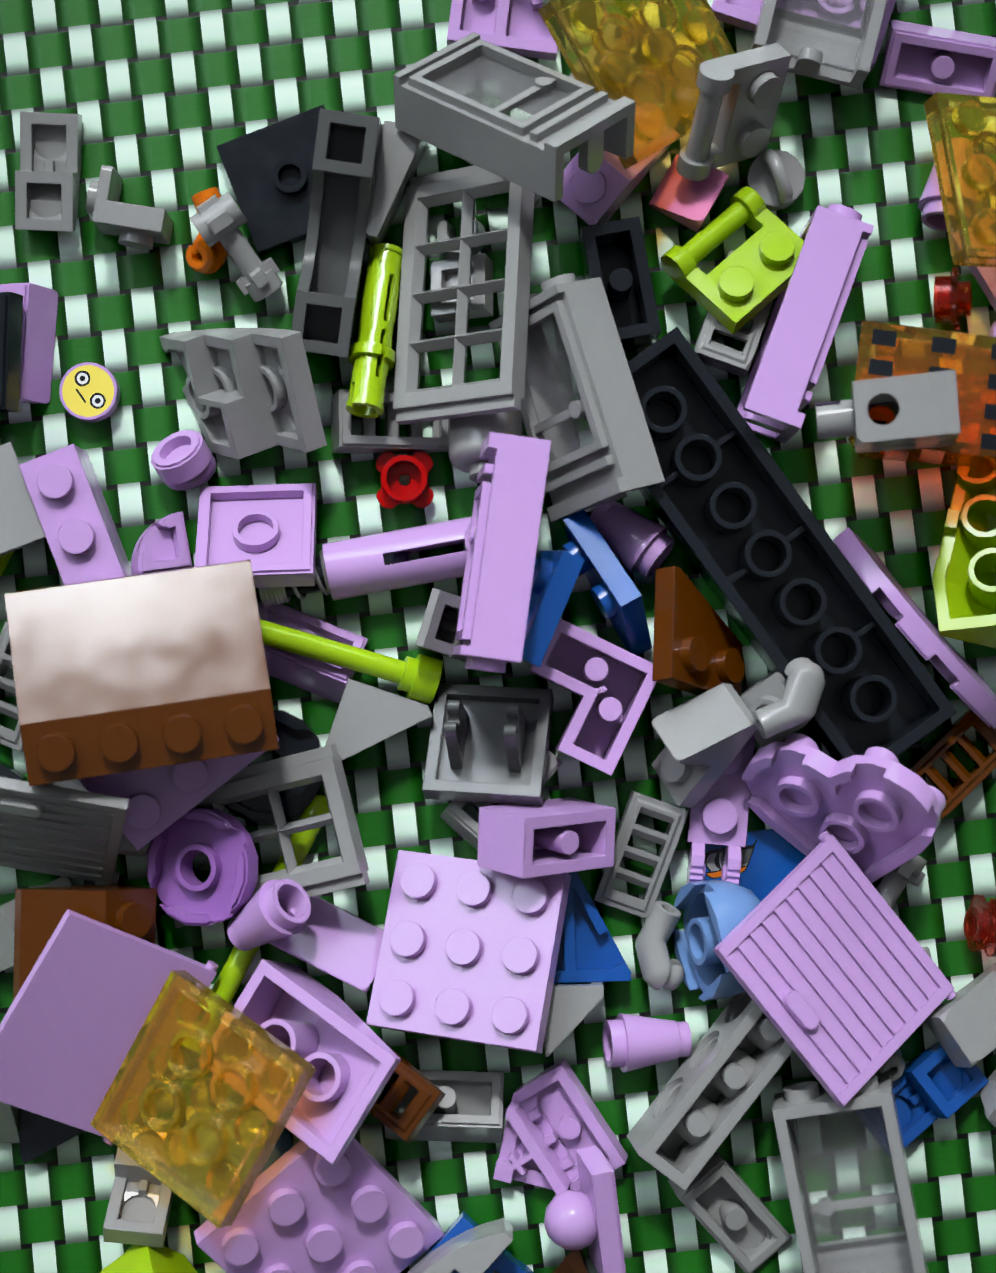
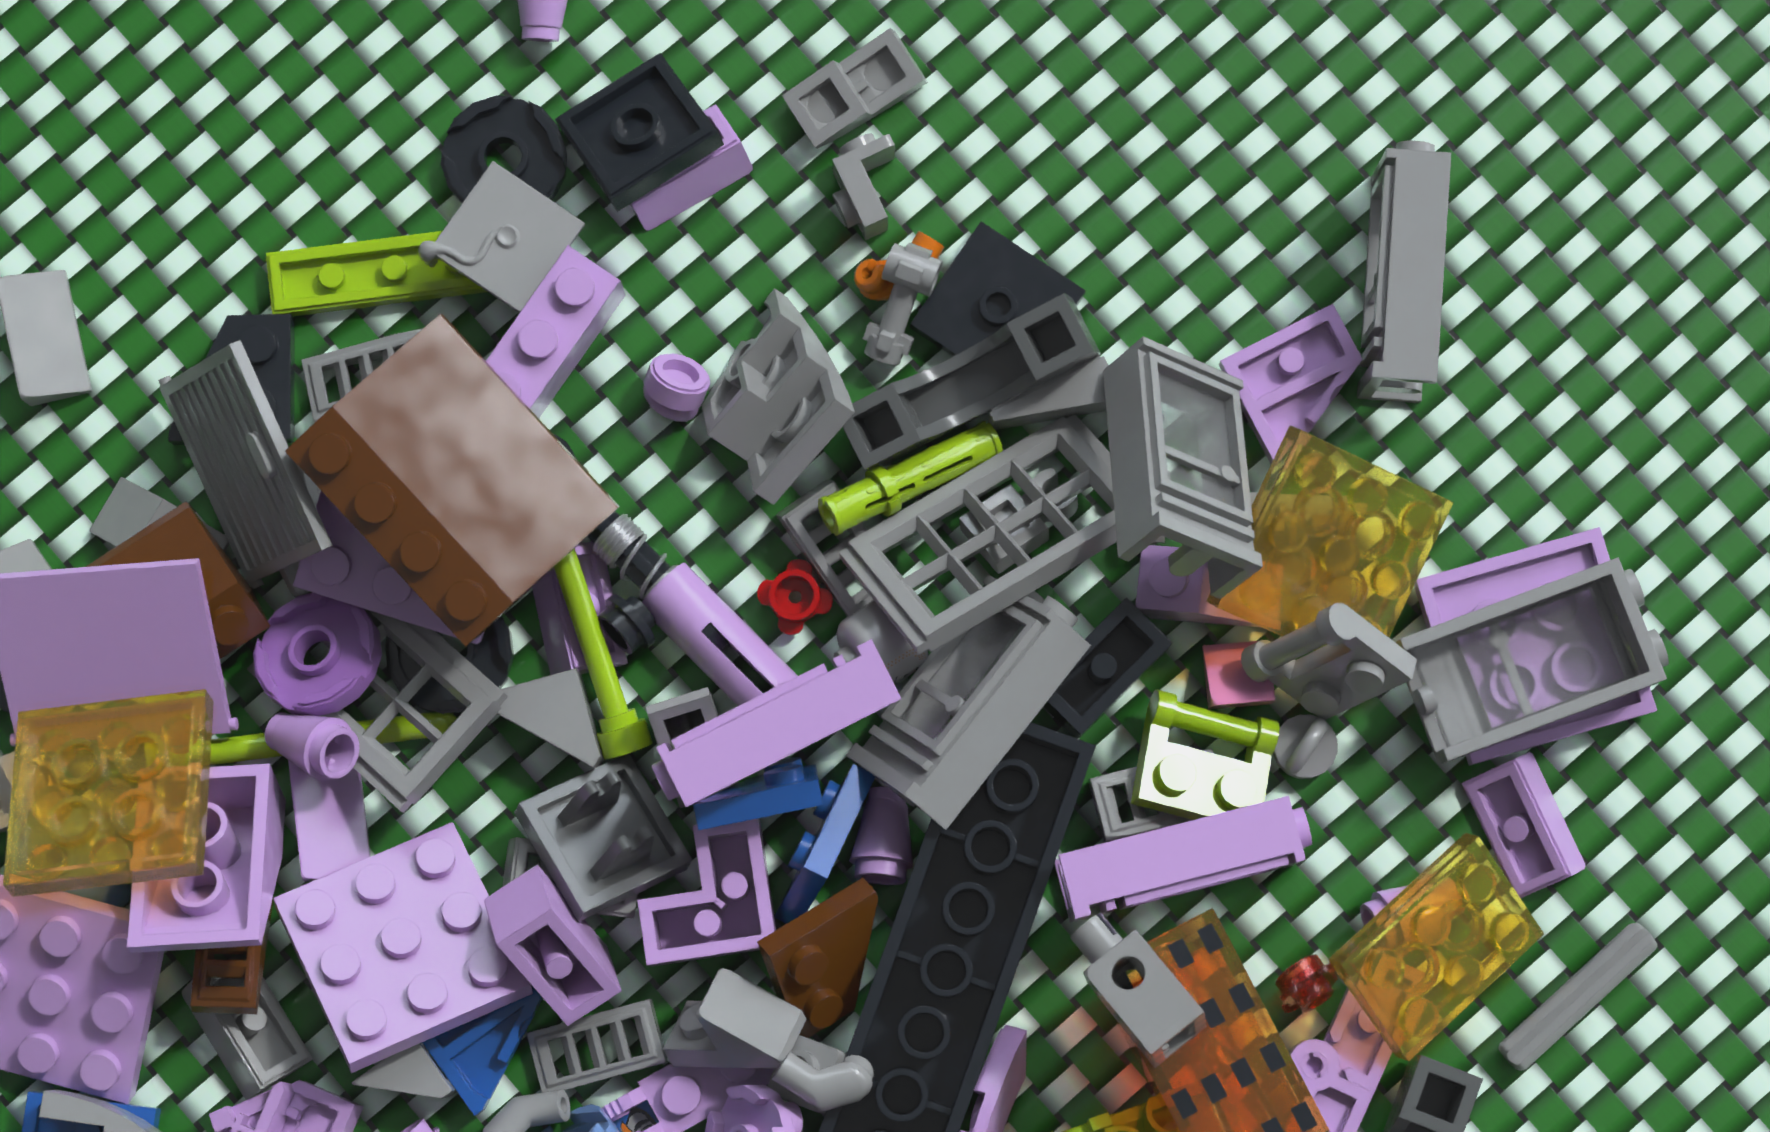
camera: 60 degrees right, 5 degrees down
tile [59,362,121,422] -> none
lavender tile [131,511,193,576] -> none
lavender tile [194,483,317,588] -> none
none -> black plate [597,594,656,654]

